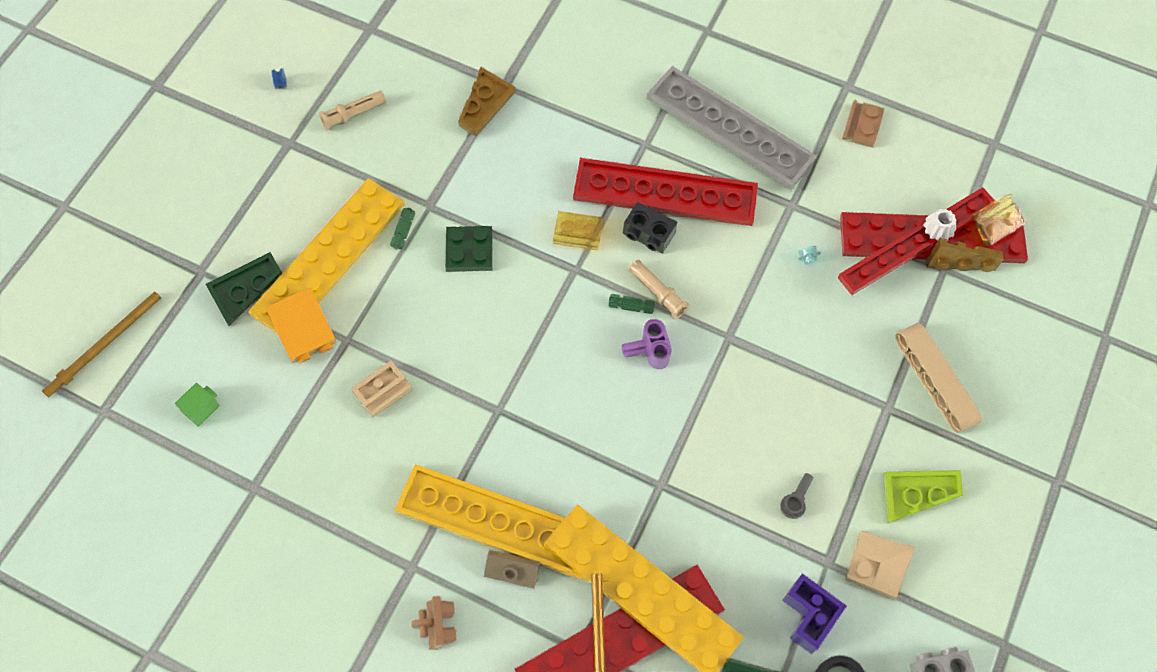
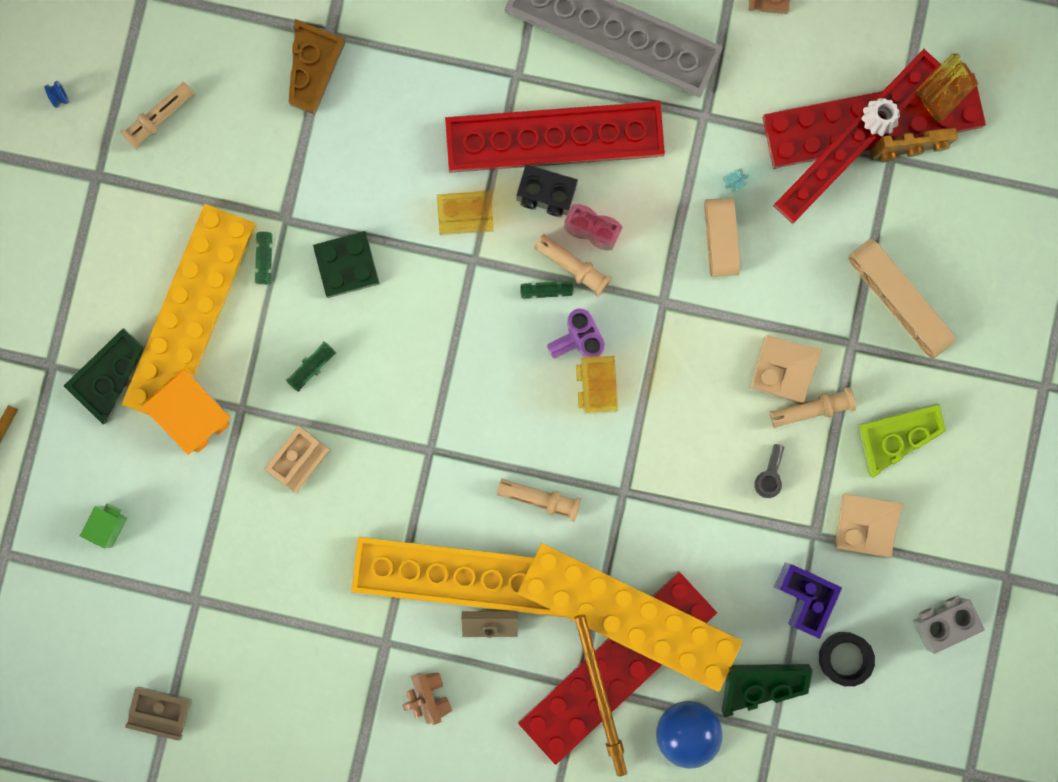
camera: 10 degrees left, 20 degrees up
none -> dark tan plate [125,686,192,741]
none -> clear green pin [286,341,337,392]
none -> tan pin [497,478,581,522]
none -> clear pink brick [564,204,623,251]
none -> clear yellow brick [576,356,618,414]
none -> tan beam [704,197,740,277]
none -> tan plate [750,335,822,404]
none -> tan pin [770,387,856,429]

